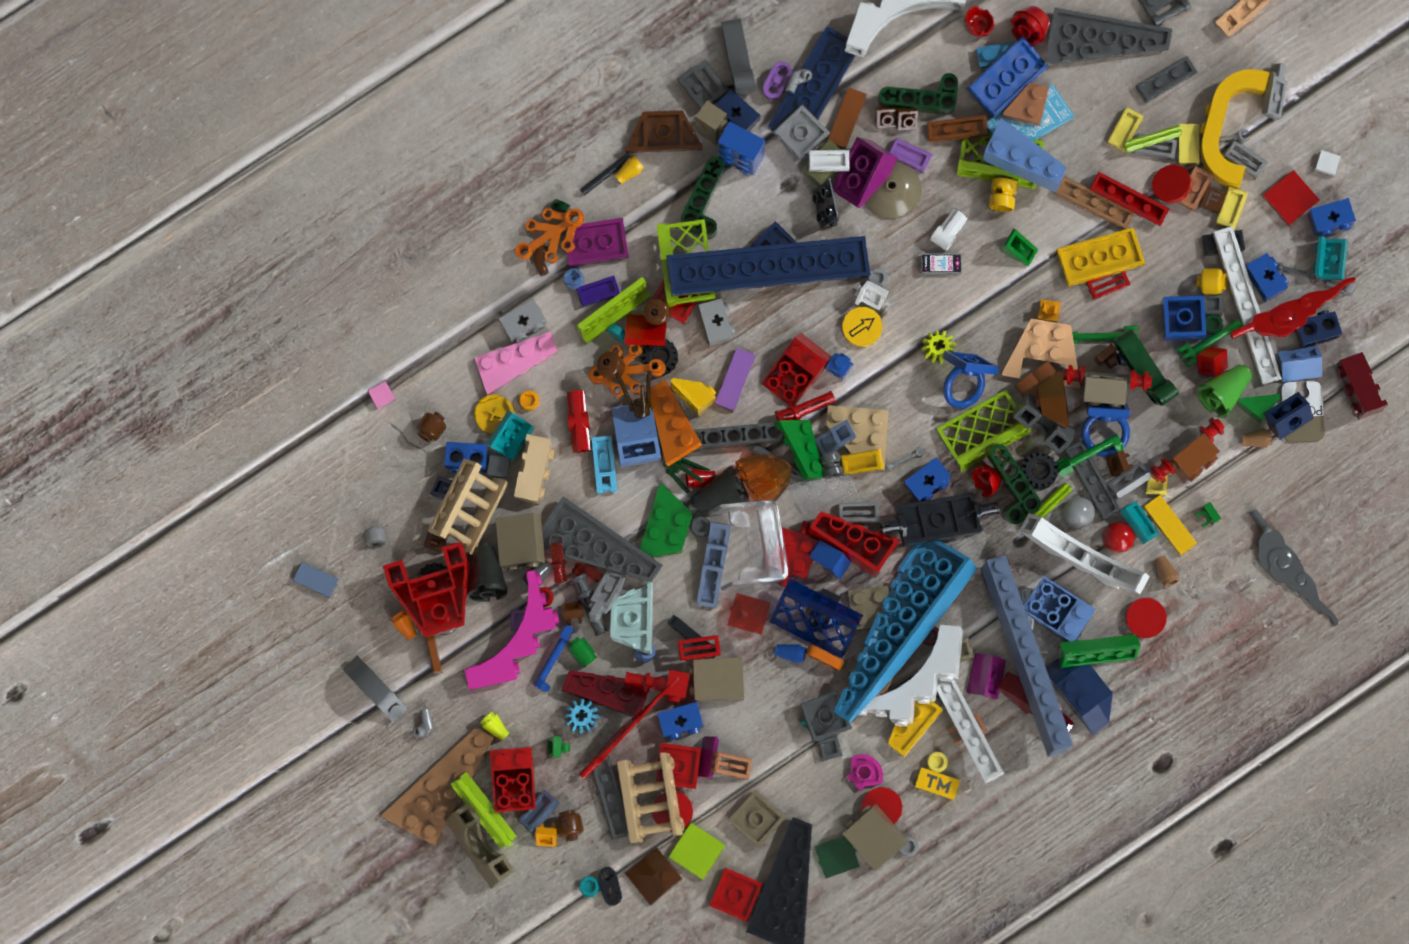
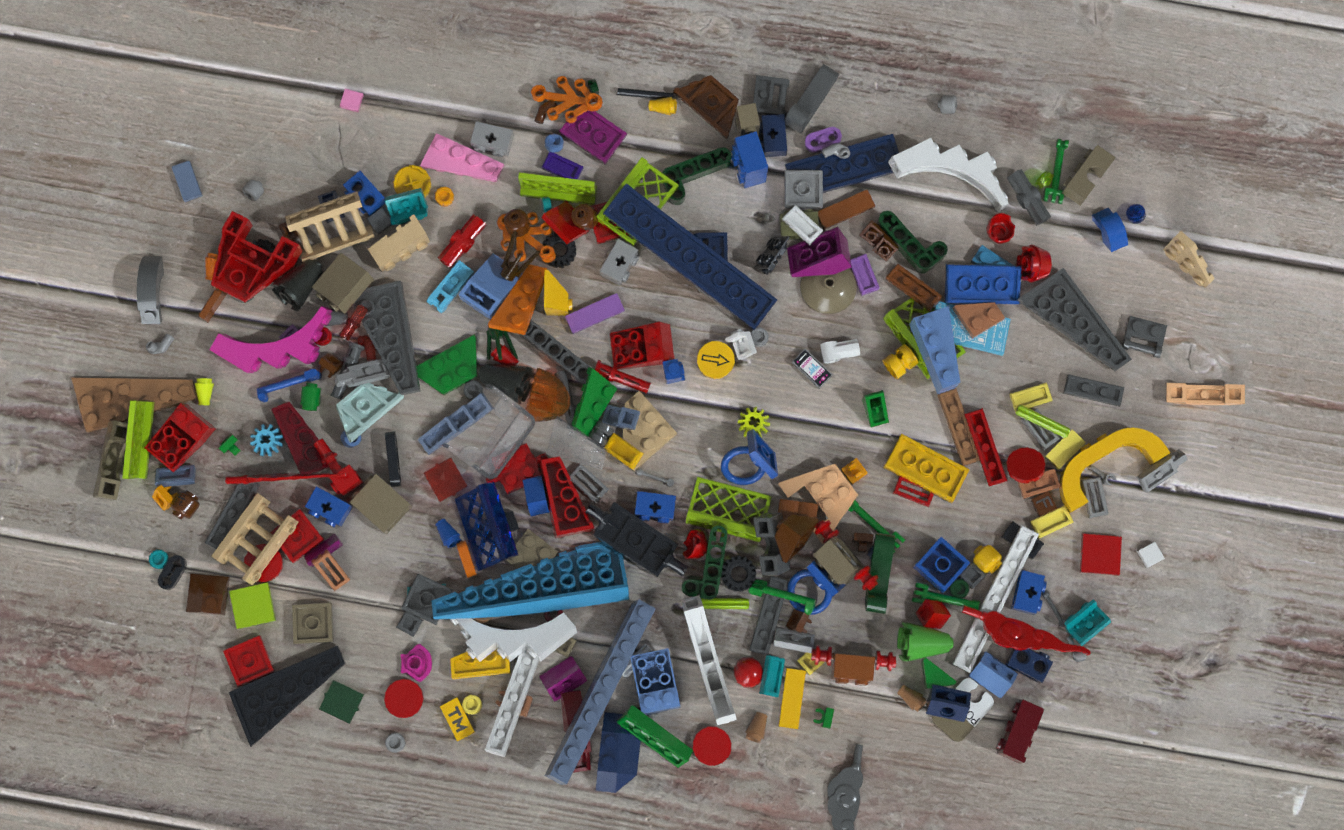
camera: 40 degrees right, 0 degrees up
reddish brown head [416,412,447,443] -> none
red tile [678,635,721,661] -> none
dark tan brick [843,804,909,871] -> none
light grey hair [1062,497,1095,529] -> none
blue brick [1307,198,1356,237] -> none

